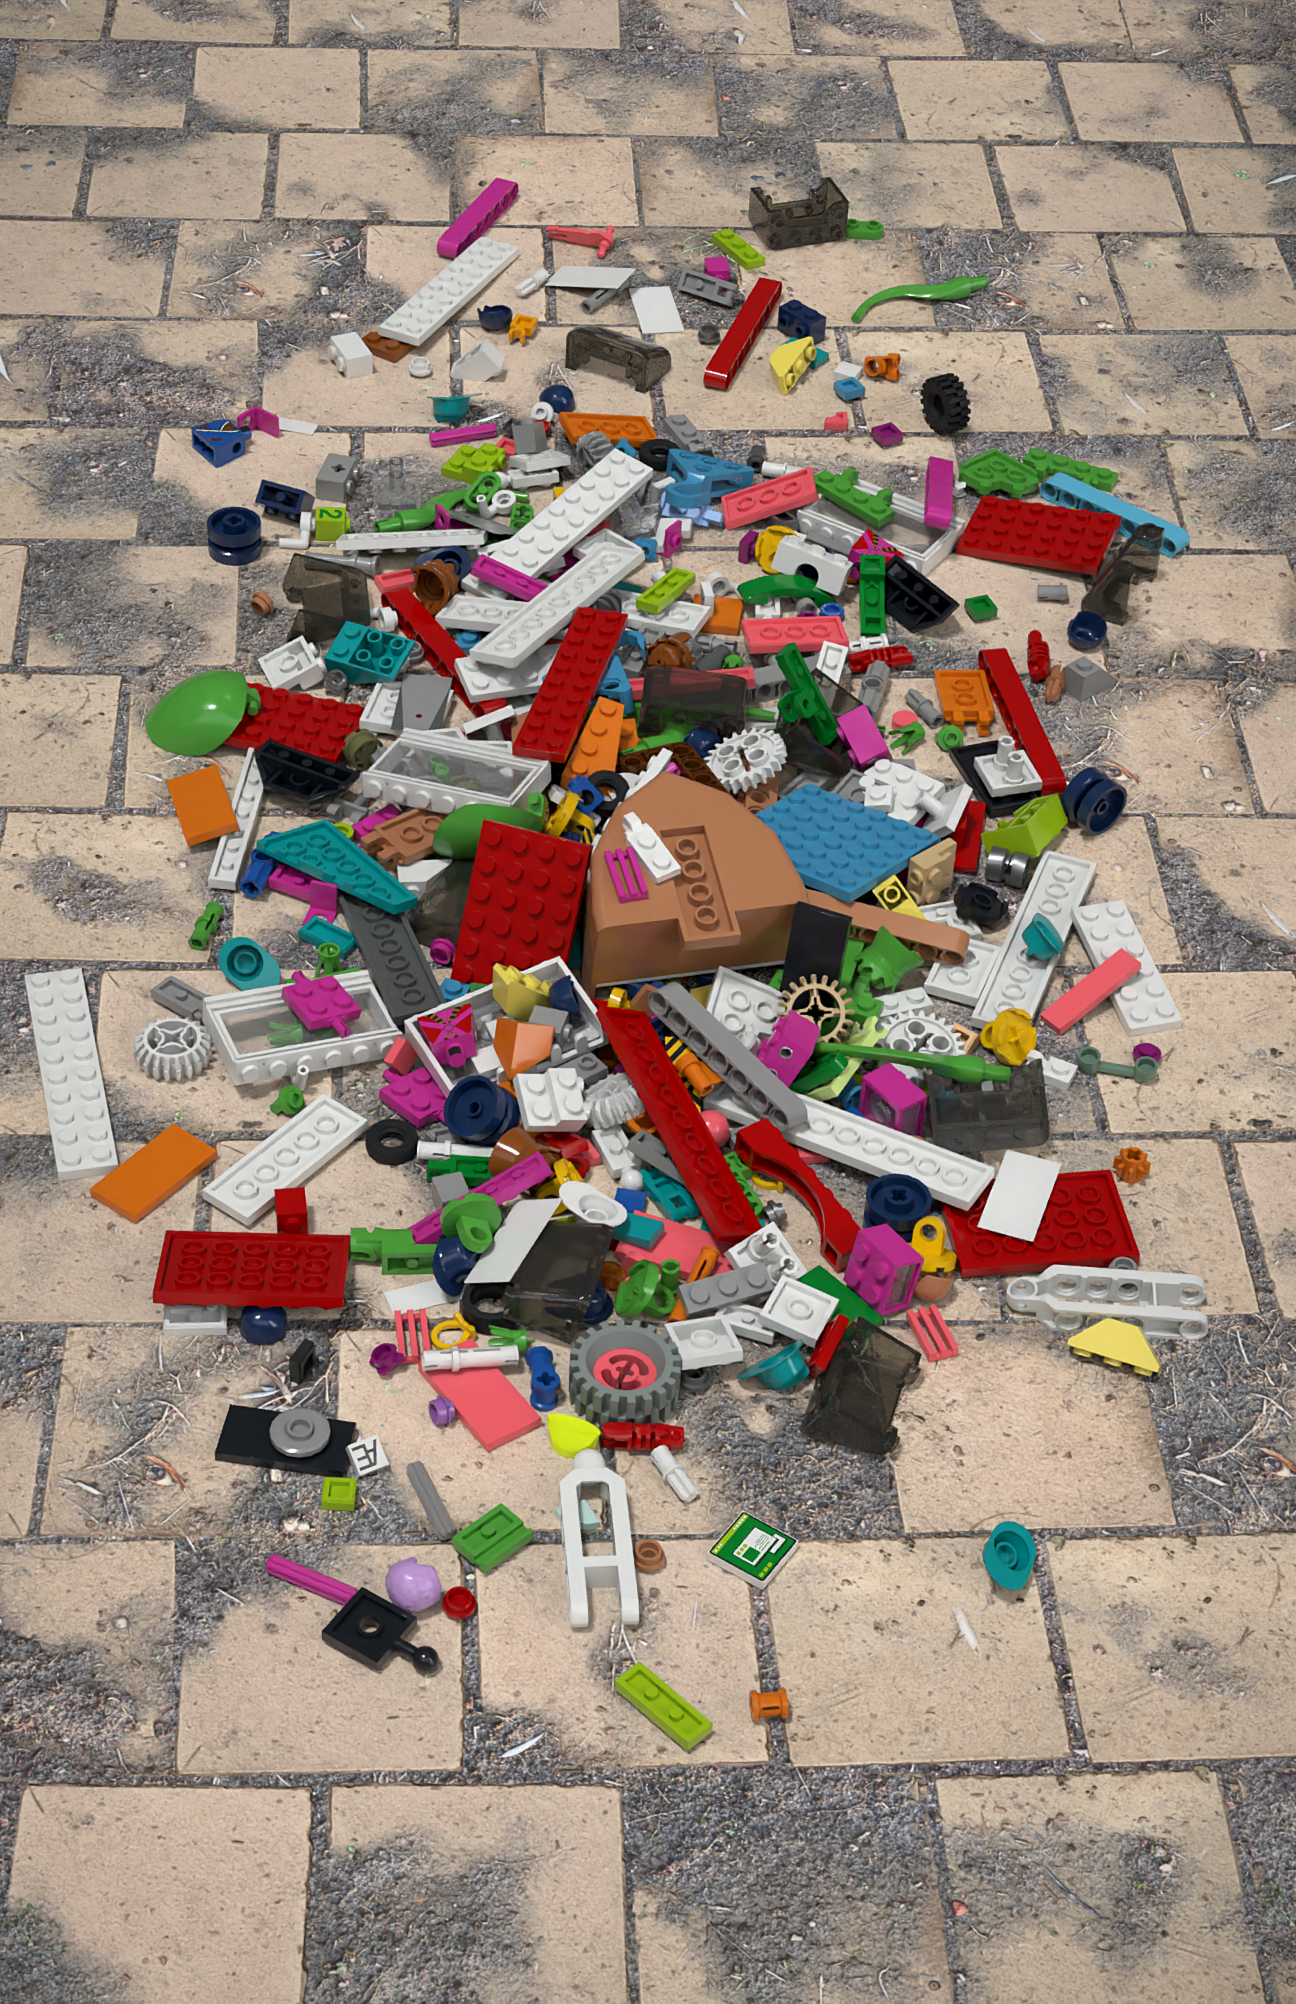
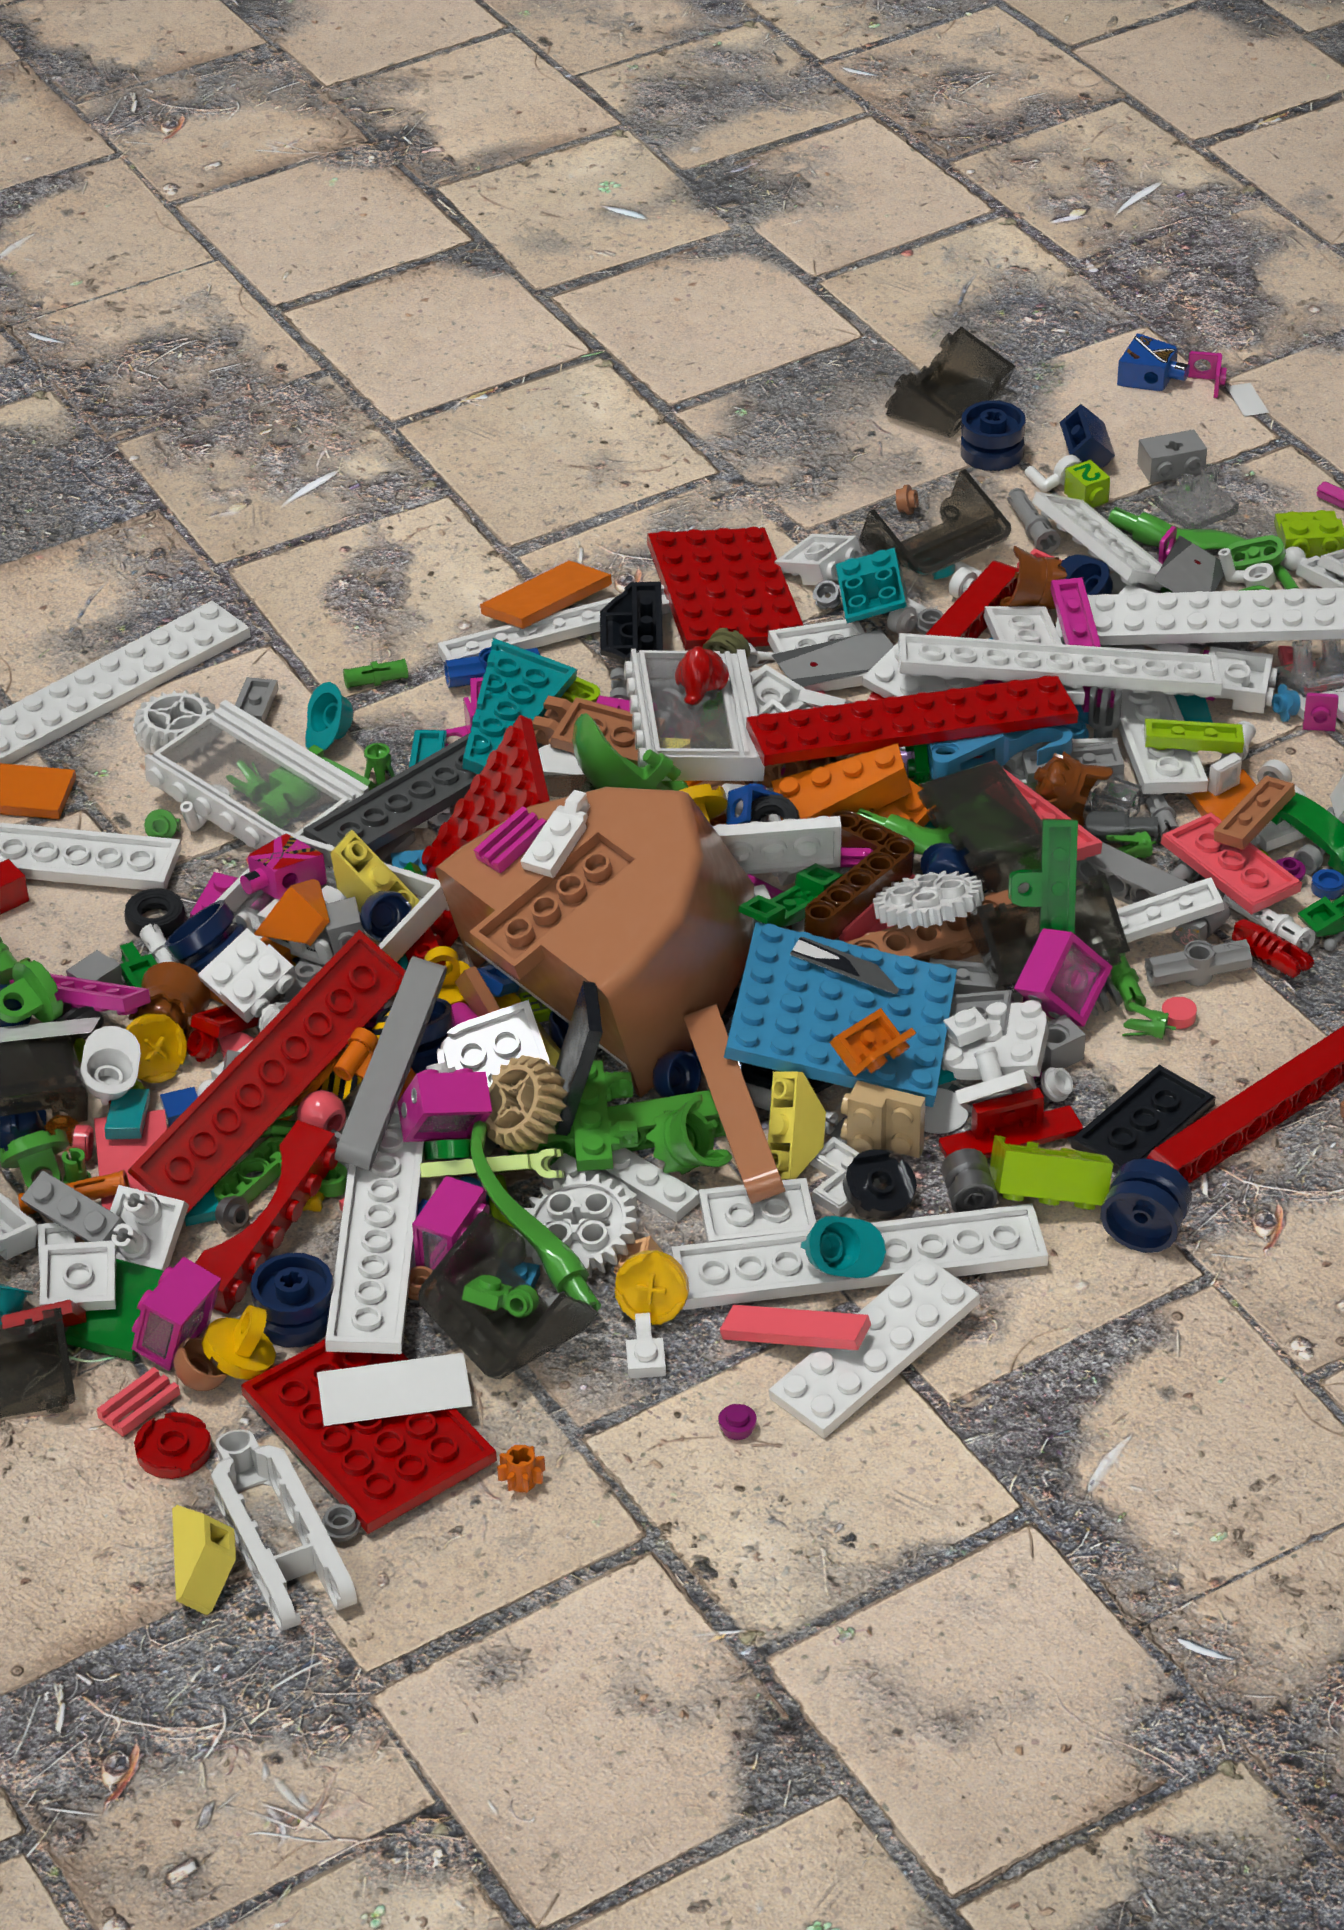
camera: 65 degrees right, 0 degrees up
bright green piece [145,669,261,756] -> none
dark pink plate [281,970,361,1038] -> none
light grey axle [905,689,944,729] -> none
orange tile [933,670,995,736] -> none
bright green plate [934,725,963,751] -> none
white plate [974,735,1043,798] -> none
sand green bar [1077,1046,1158,1083] -> none
none -> red tile [134,1412,212,1479]
none -> bright green plate [462,1275,539,1318]
none -> red hair [675,646,729,705]
none -> sticker [790,937,899,994]
none -> orange bracket [829,1008,916,1076]
none -> clear smoke windscreen [885,327,1016,438]
none -> nougat plate [1213,775,1295,850]

